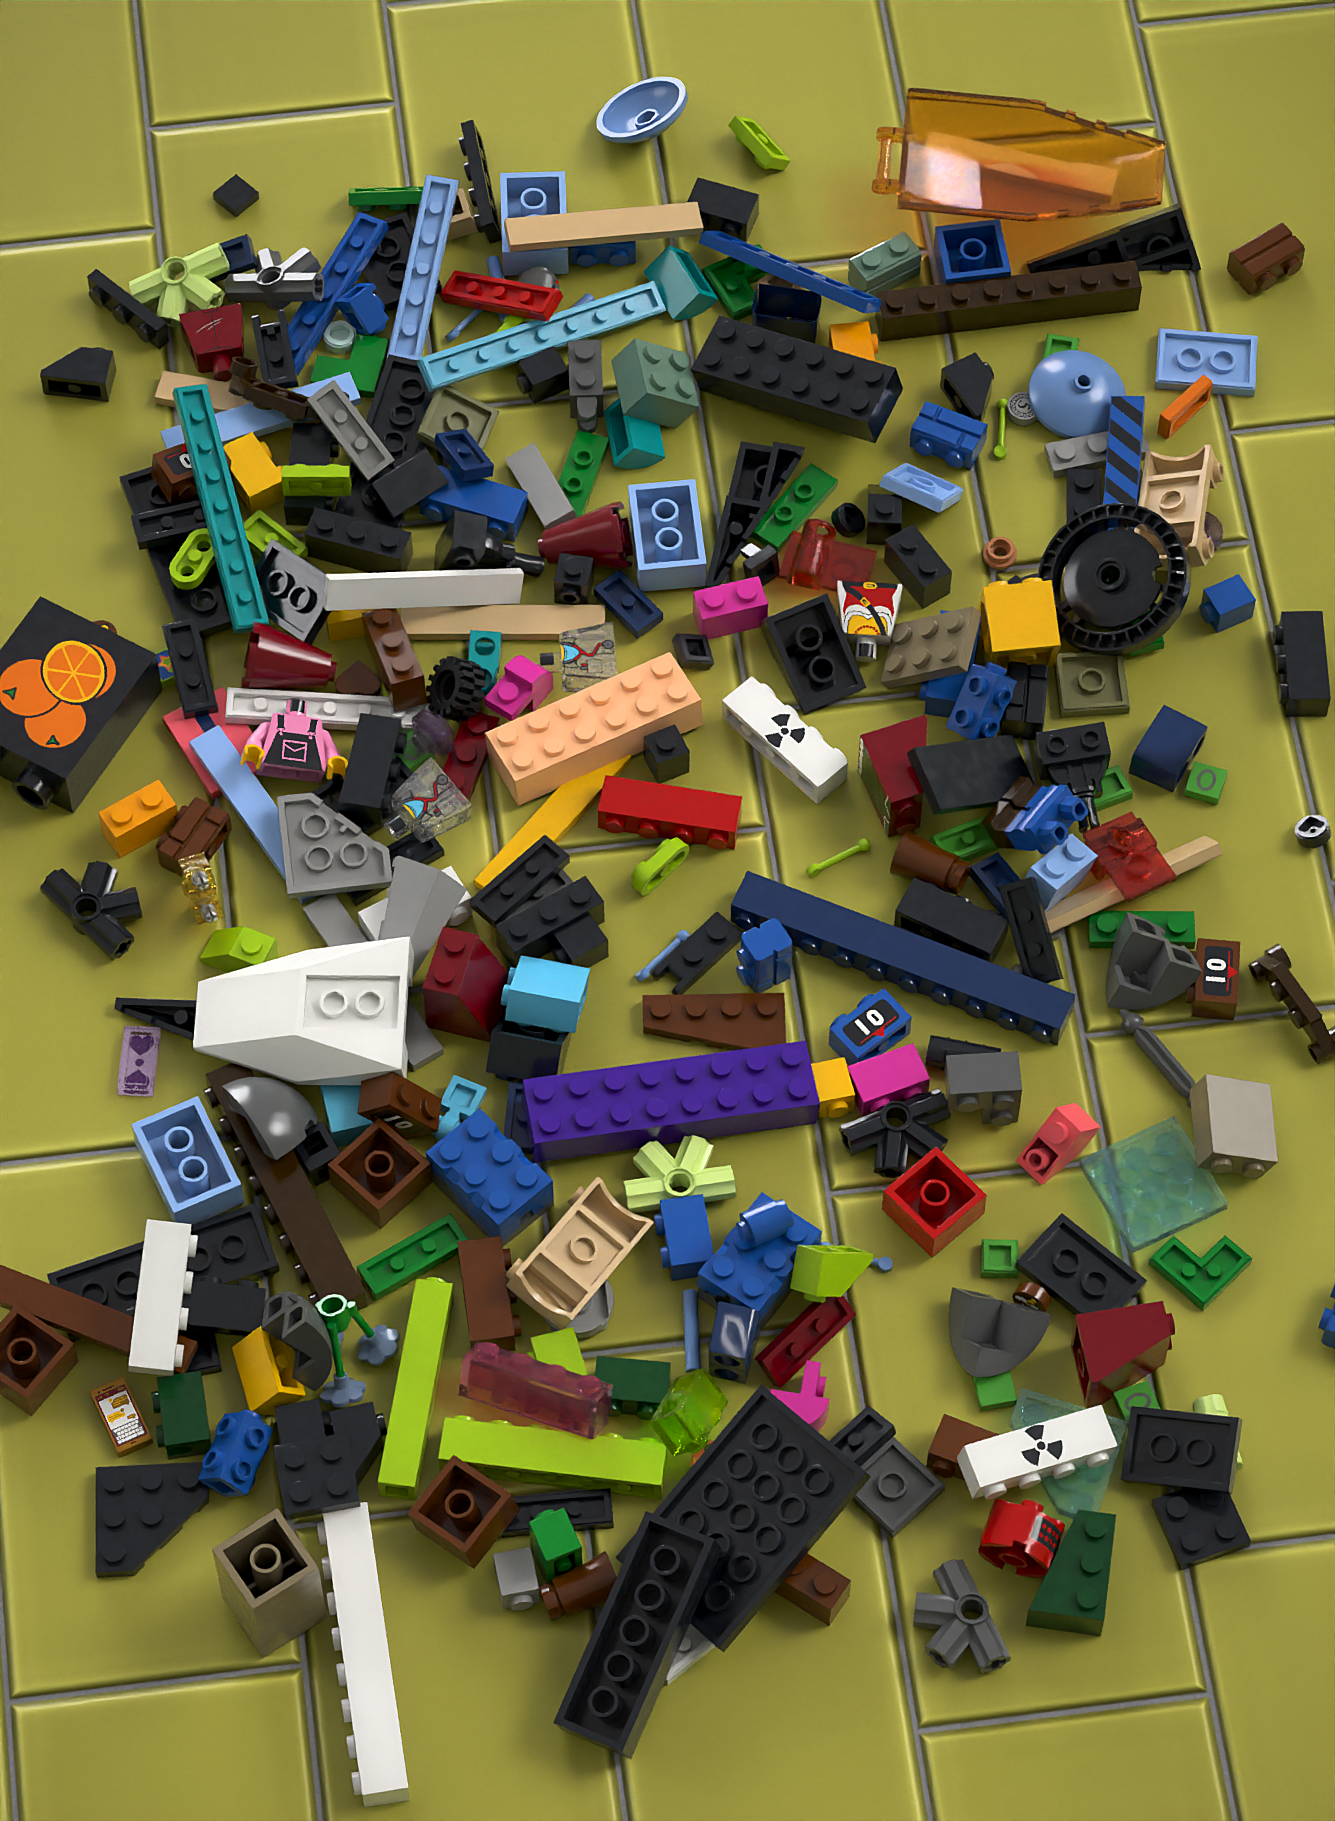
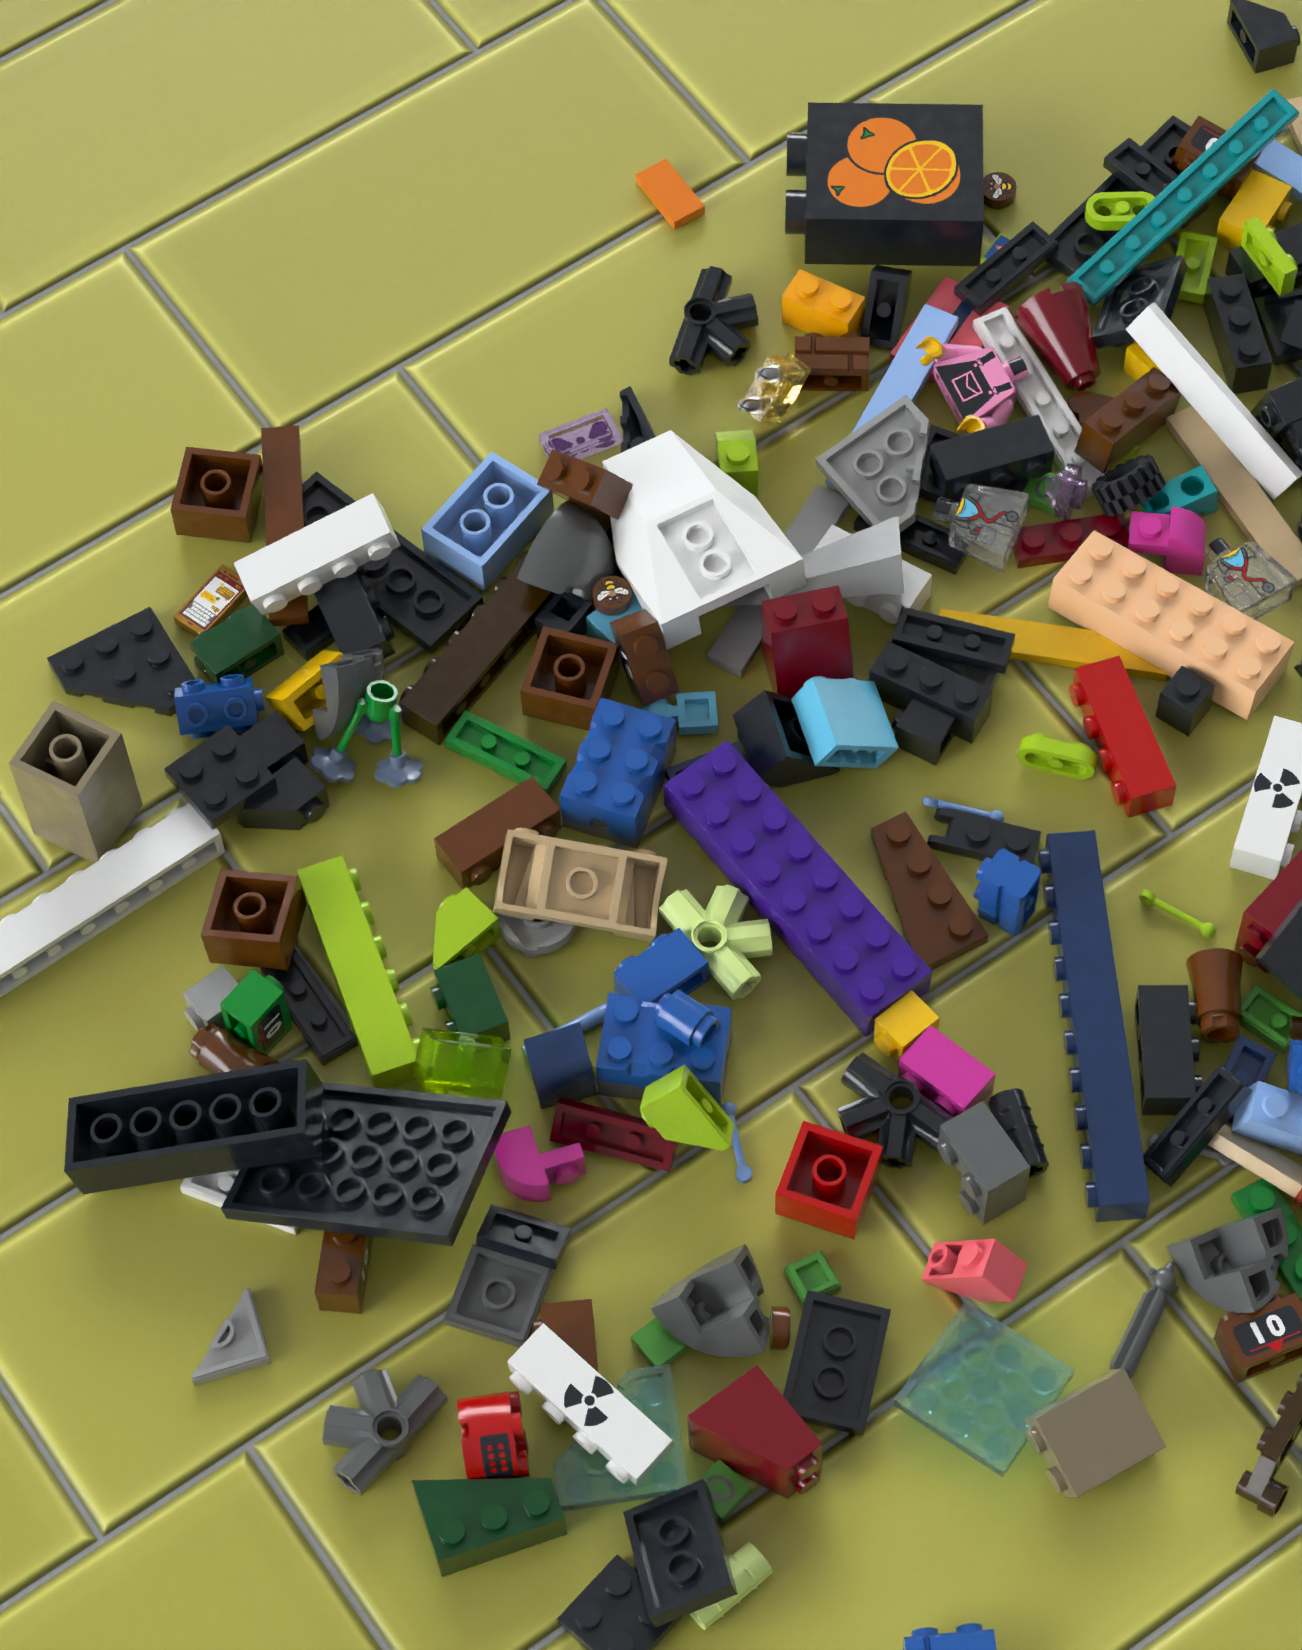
camera: 65 degrees right, 0 degrees up
lime brick [378,1277,454,1501] -> none
clear pink brick [458,1342,613,1440] -> none
blue brick [829,988,912,1066] -> none
green tile [1148,1235,1252,1311] -> none
none -> light grey tile [191,1287,271,1386]
none -> reddish brown brick [537,449,633,520]
none -> reddish brown tile [593,576,632,616]
none -> black slope [861,265,913,349]

